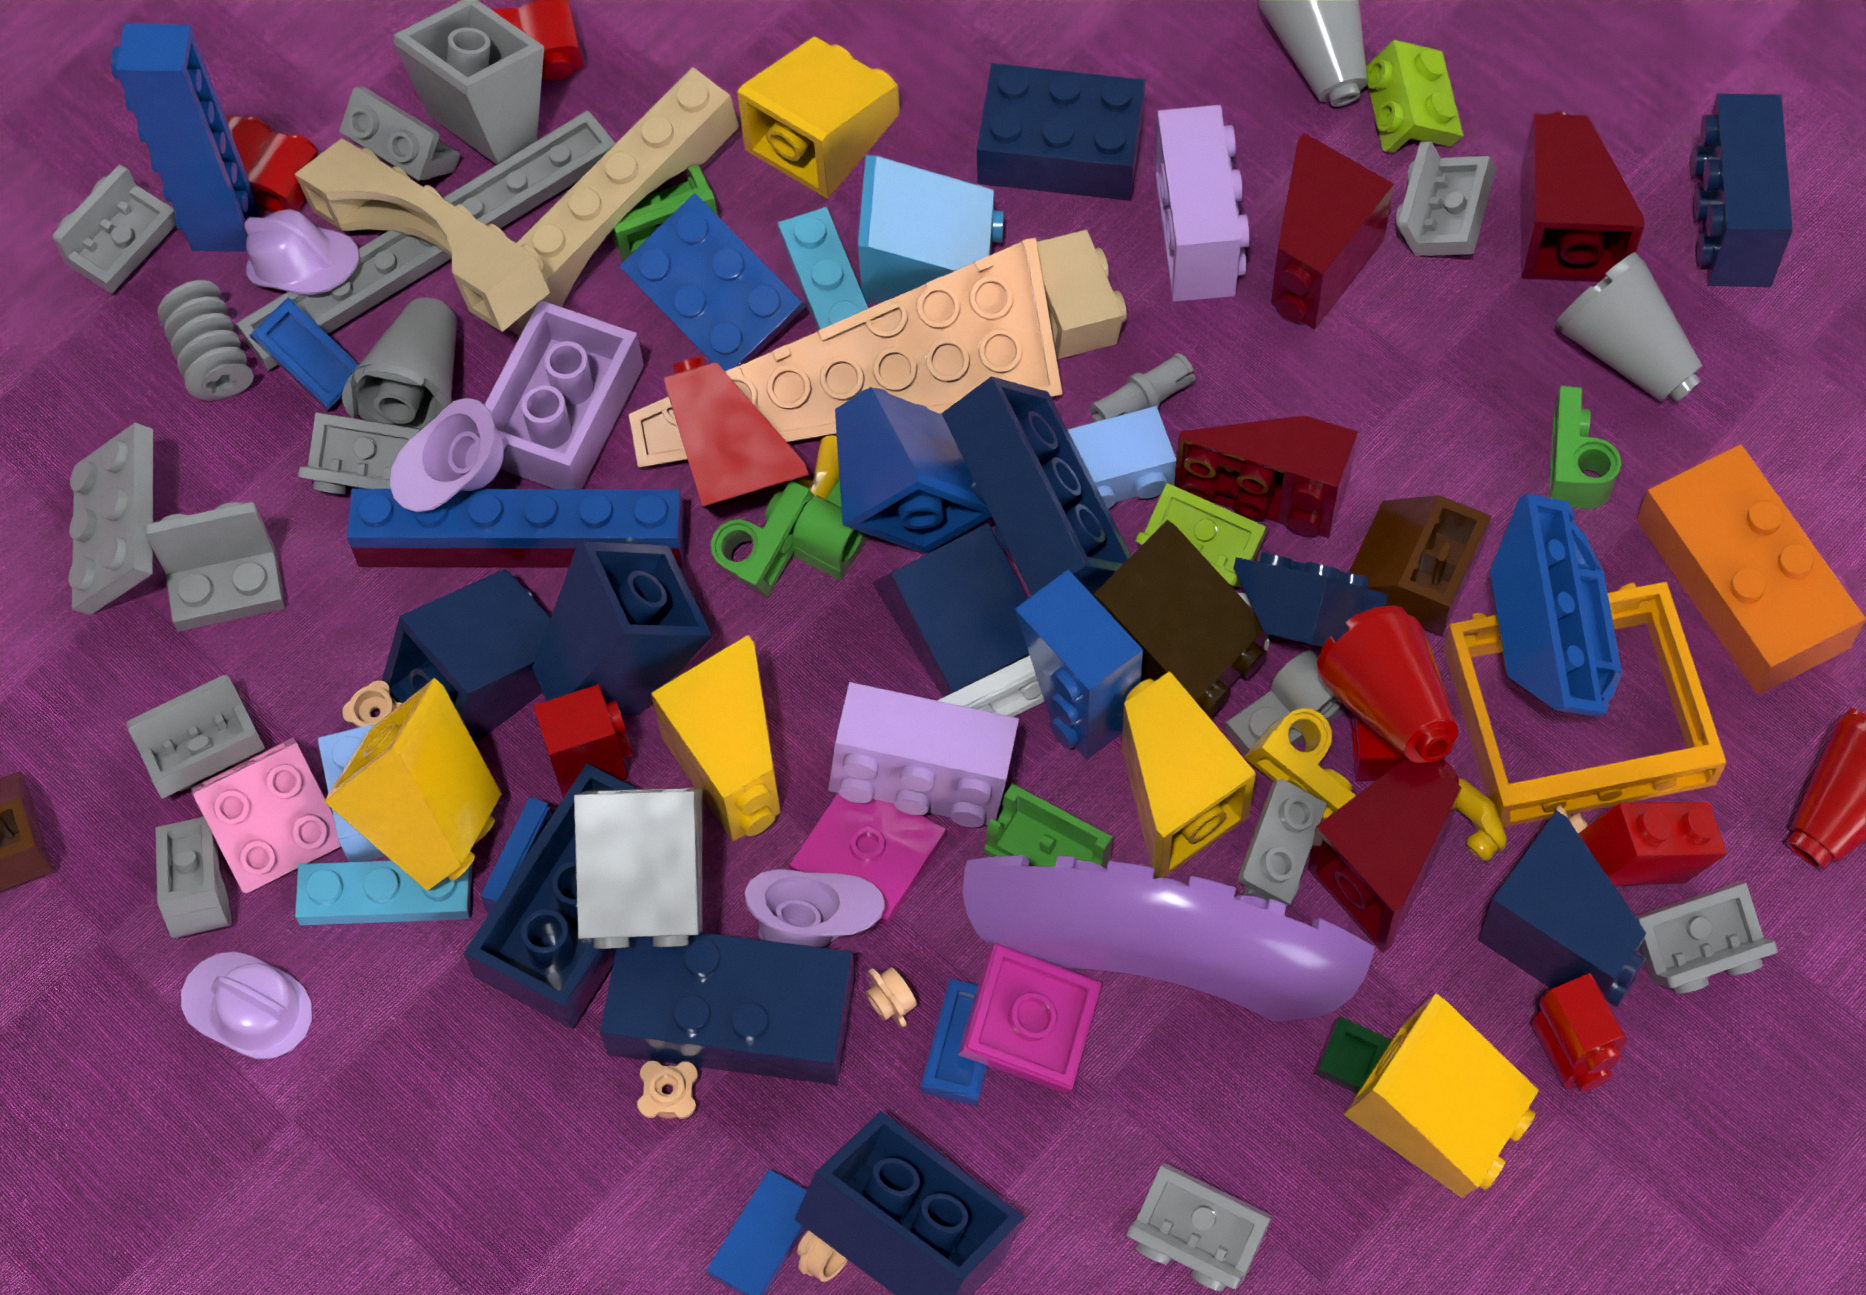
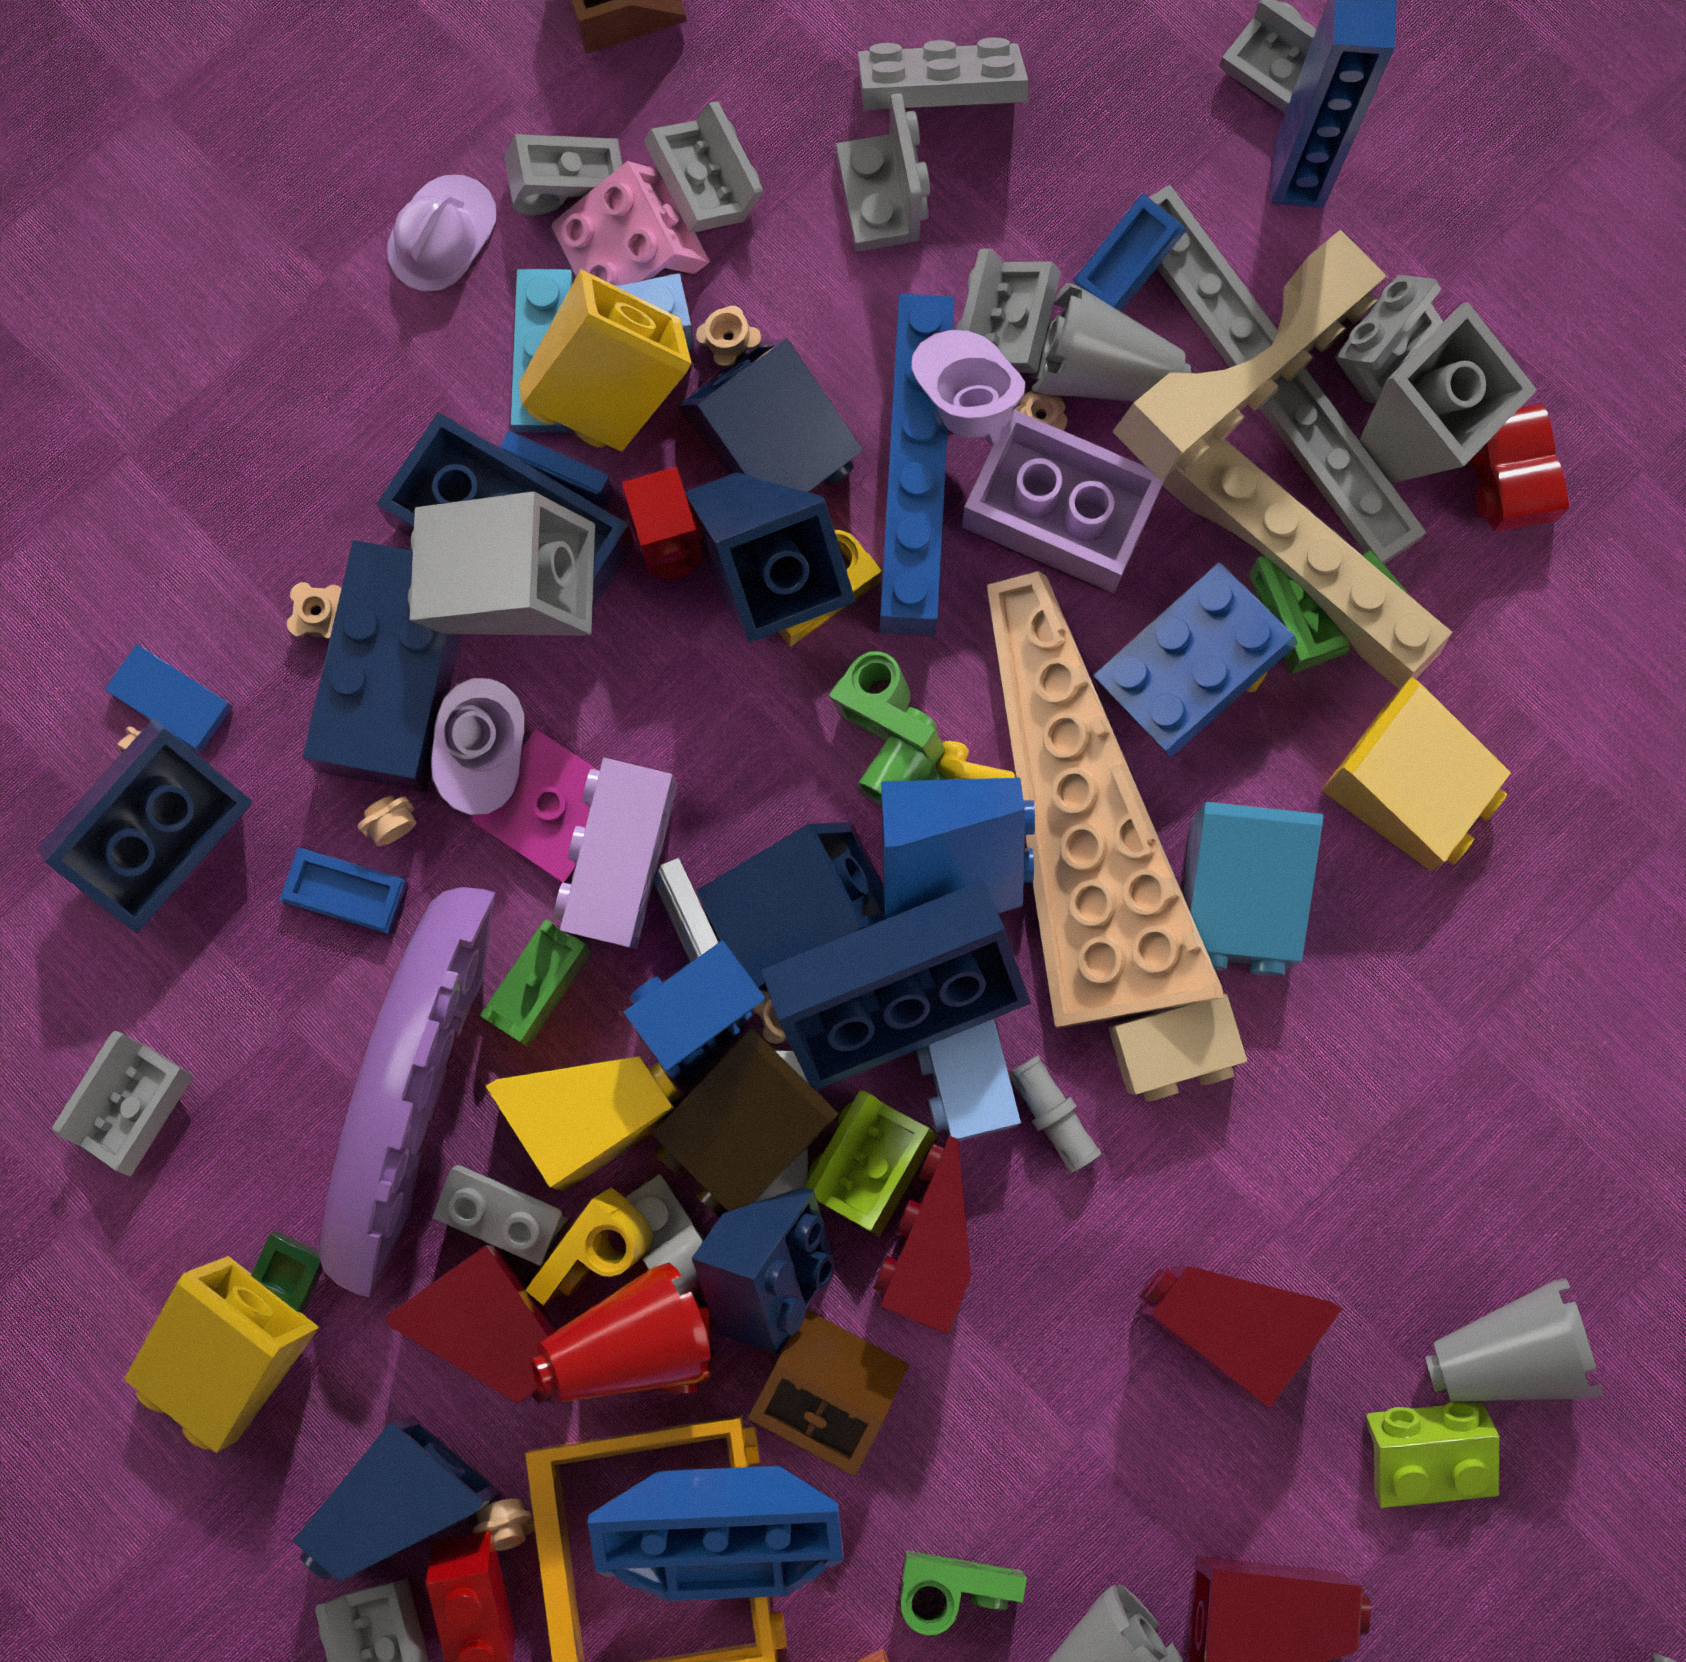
camera: 90 degrees right, 15 degrees up
light grey piece [157,280,254,401] -> none
red brick [226,115,319,213] -> none
lavender piece [245,209,359,295] -> none
yellow slope [651,635,781,842] -> none
slope [663,356,809,507] -> none
medium azure plate [777,207,868,330] -> none
dark pink plate [958,942,1102,1094] -> none
dark blue brick [977,63,1146,201] -> none
lavender brick [1154,105,1249,302] -> none
light grey bracket [1396,141,1496,256] -> none
yellow arm [1456,778,1507,862] -> none
red brick [1531,973,1628,1092] -> none

